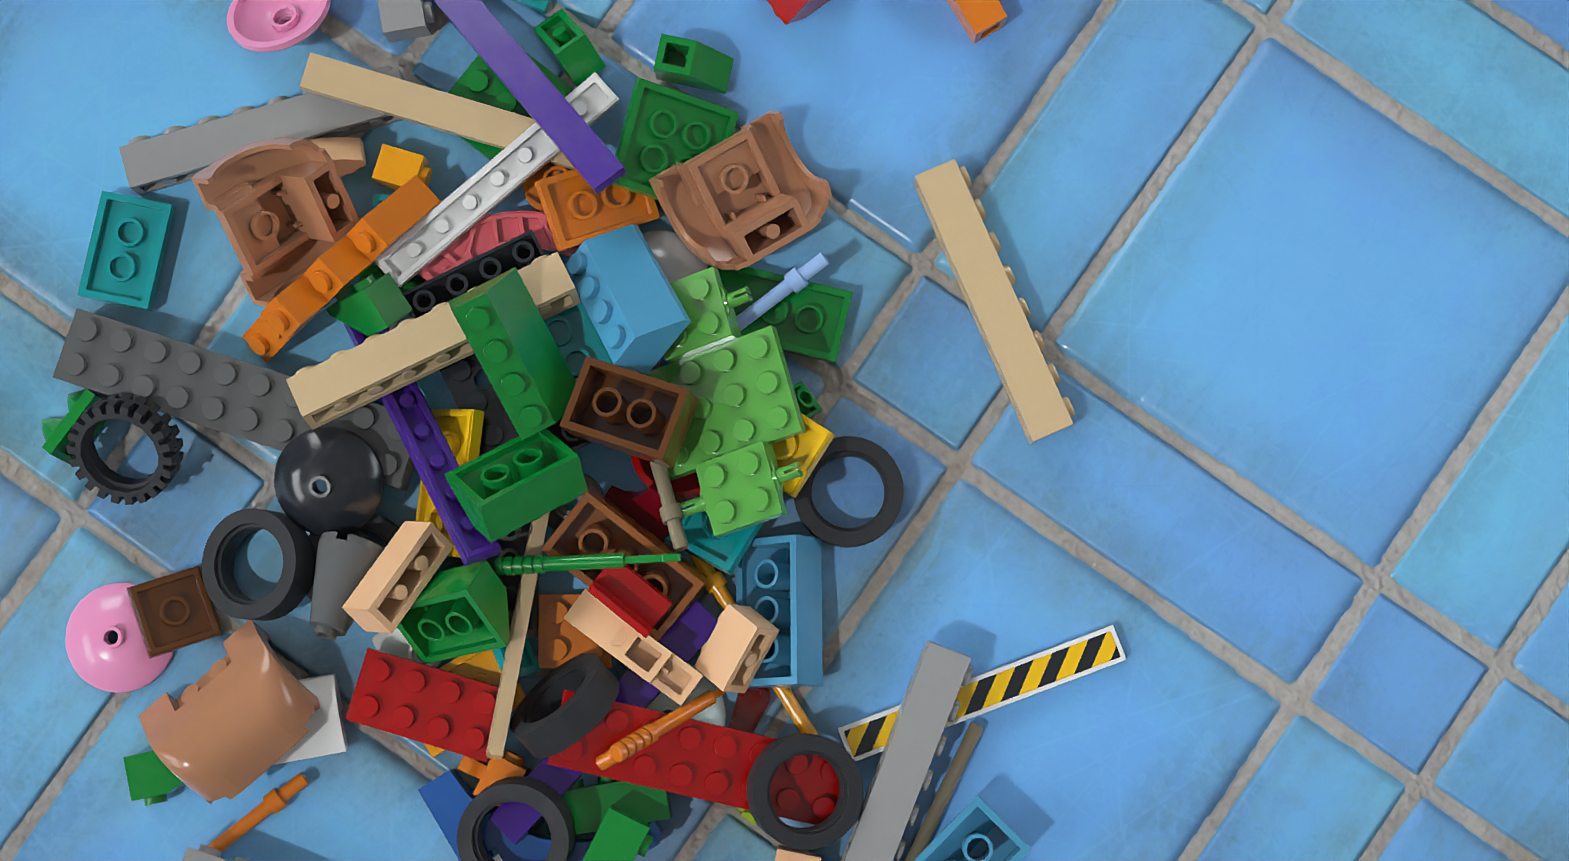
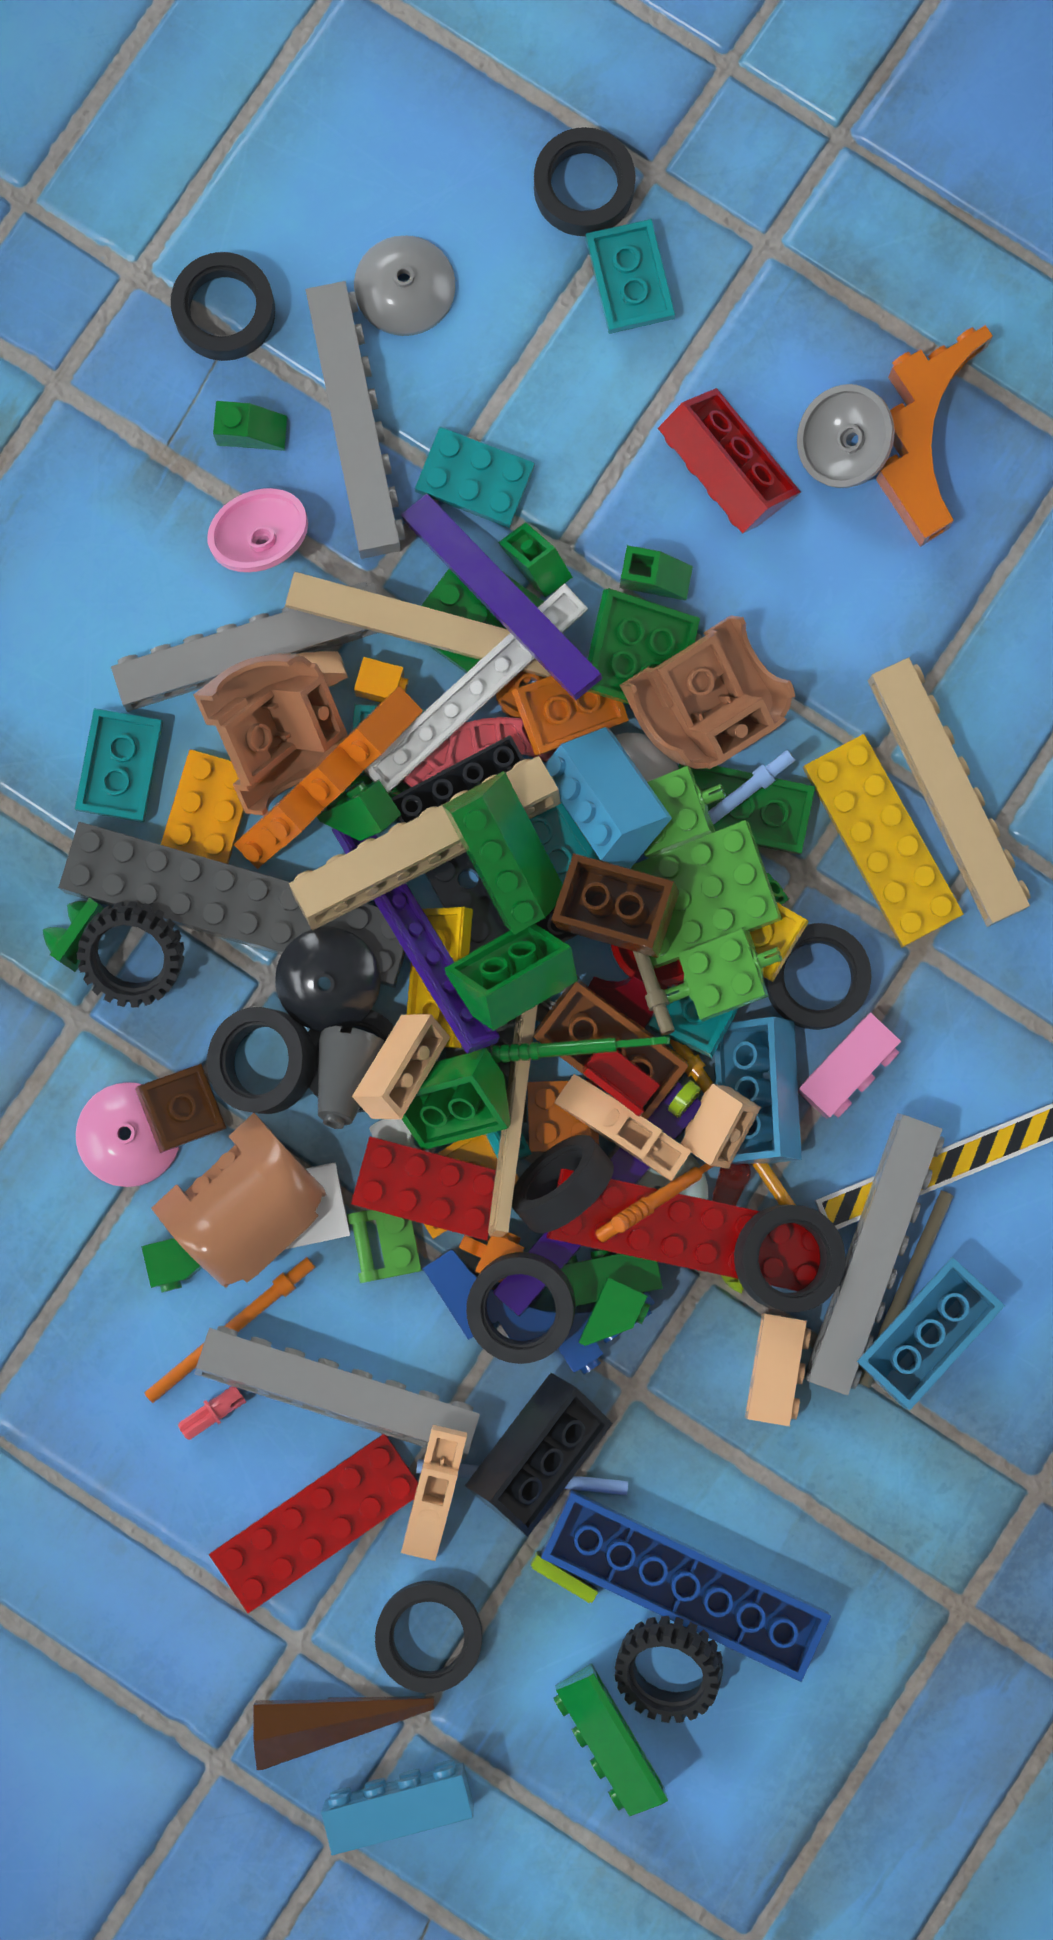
camera: 10 degrees left, 0 degrees up
none -> light orange plate [160,749,244,864]
none -> bright green plate [347,1210,422,1283]
none -> lime tile [668,1080,701,1118]
none -> bright pink brick [798,1012,901,1119]
none -> yellow plate [803,734,964,948]

